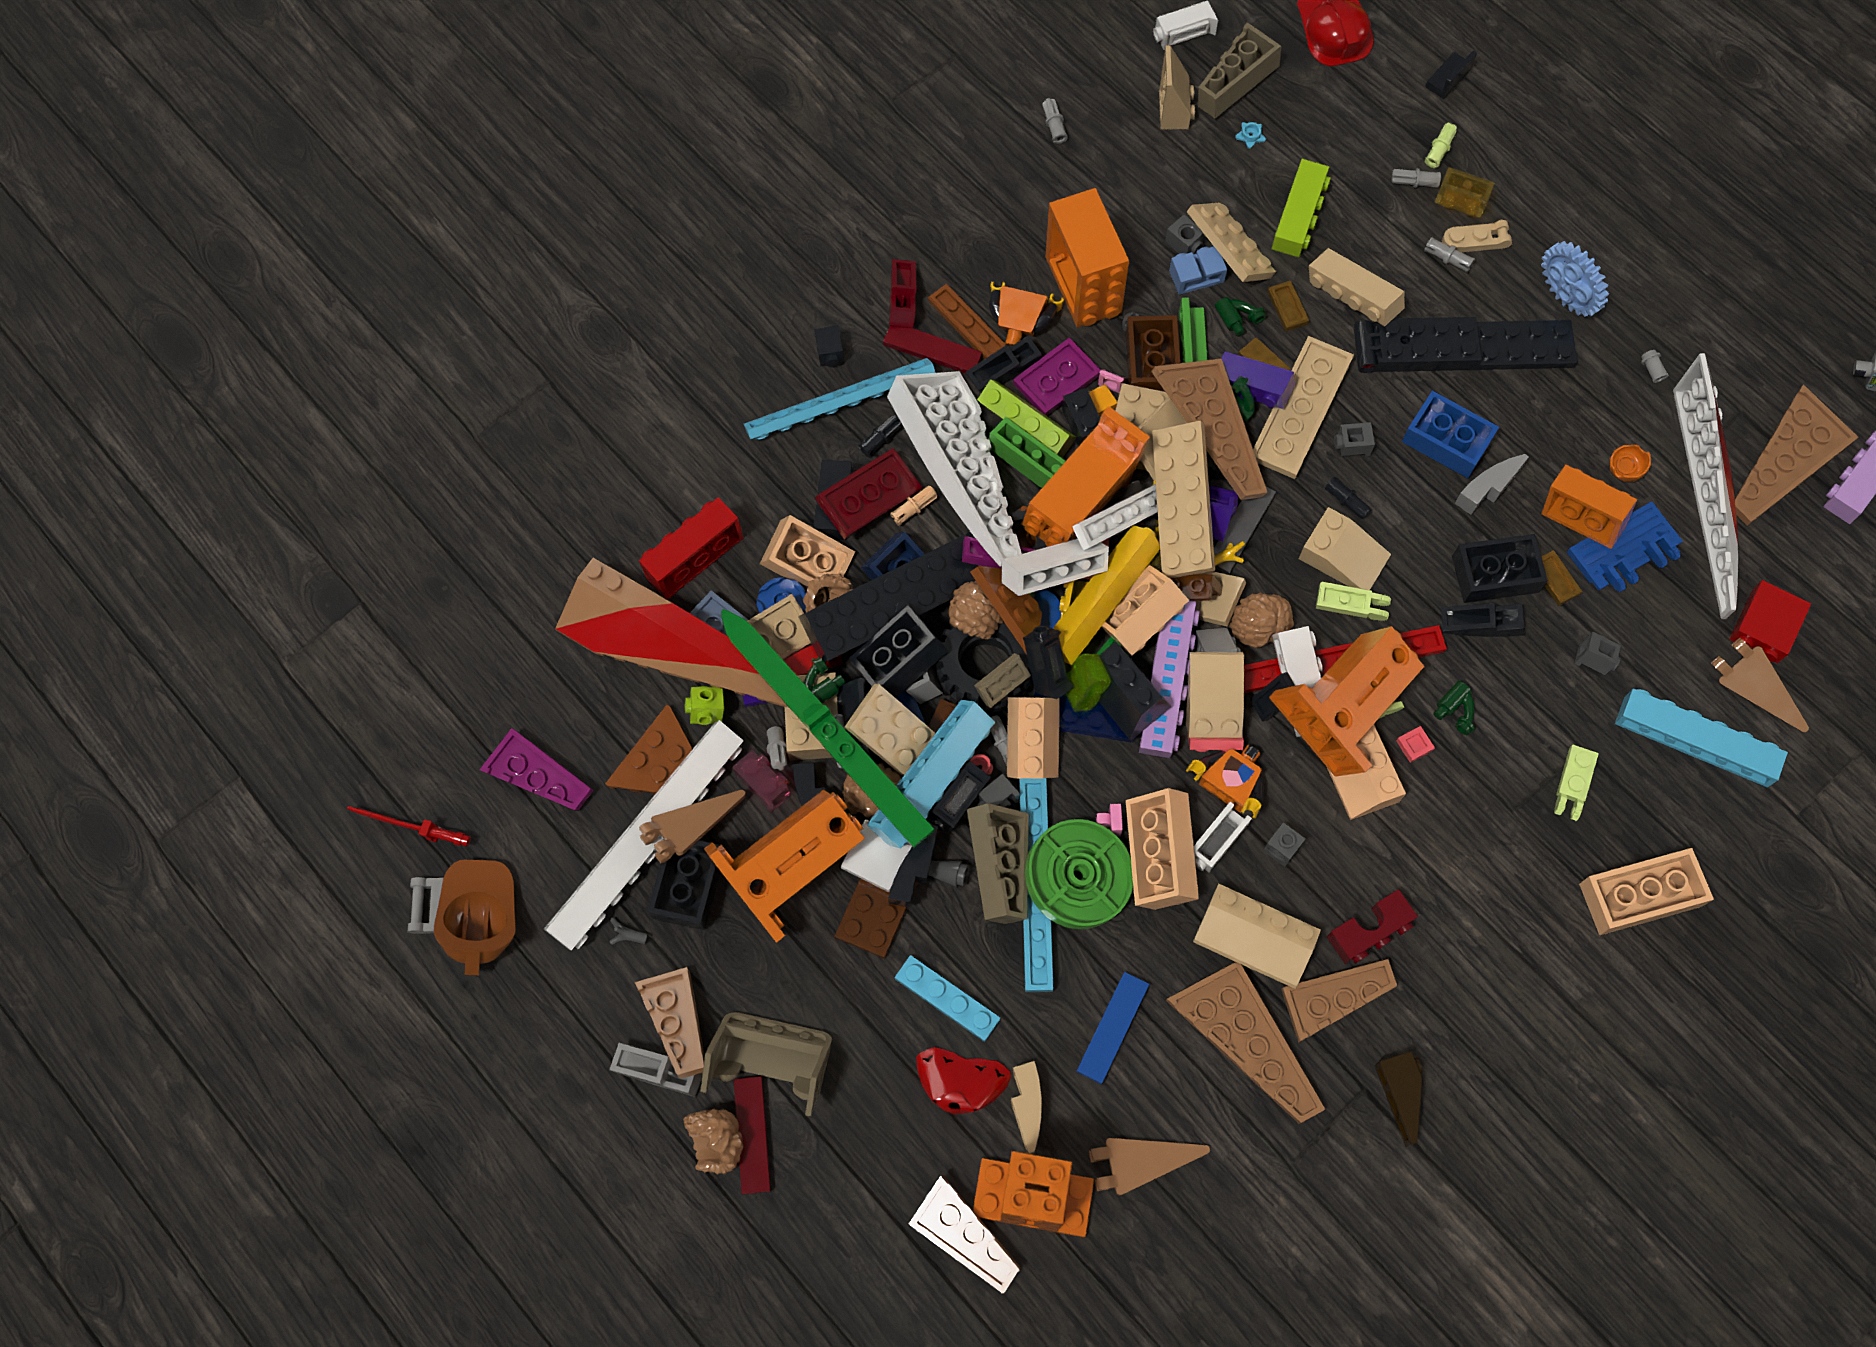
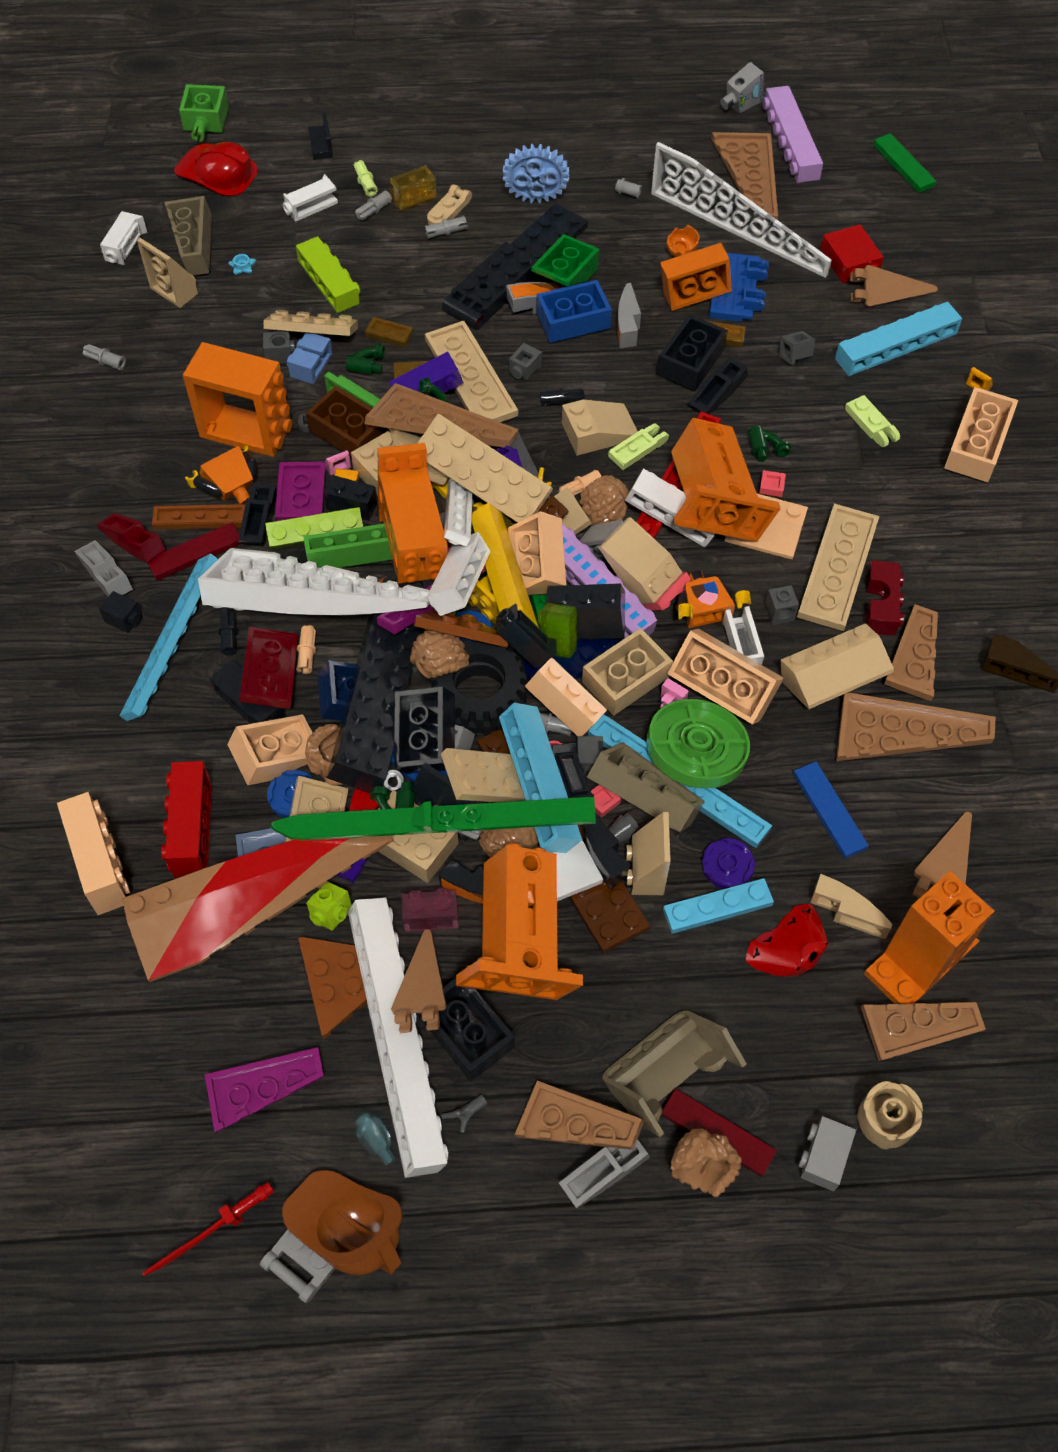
camera: 55 degrees left, 10 degrees down
light grey axle [766,726,787,771] -> none
dark tan plate [974,653,1031,708] -> none
black tile [1250,672,1295,722] -> none
tan brick [1309,248,1405,326] -> none
none -> light nougat brick [57,792,131,915]
none -> light grey slope [75,540,133,596]
none -> white window [283,174,338,222]
none -> clear light blue plant [355,1112,395,1165]
none -> light grey pin [383,769,404,791]
none -> slope [506,282,564,314]
none -> green slope [531,234,600,286]
none -> light nougat axle [558,470,601,495]
none -> tan brick [582,628,673,716]
none -> coral plate [591,785,621,818]
none -> tan slope [626,812,670,895]
none -> dark purple tile [701,838,755,889]
none -> tan plate [797,504,879,631]
none -> light grey brick [798,1116,856,1191]
none -> tan brick [857,1081,923,1149]
none -> light orange slope [966,367,993,391]

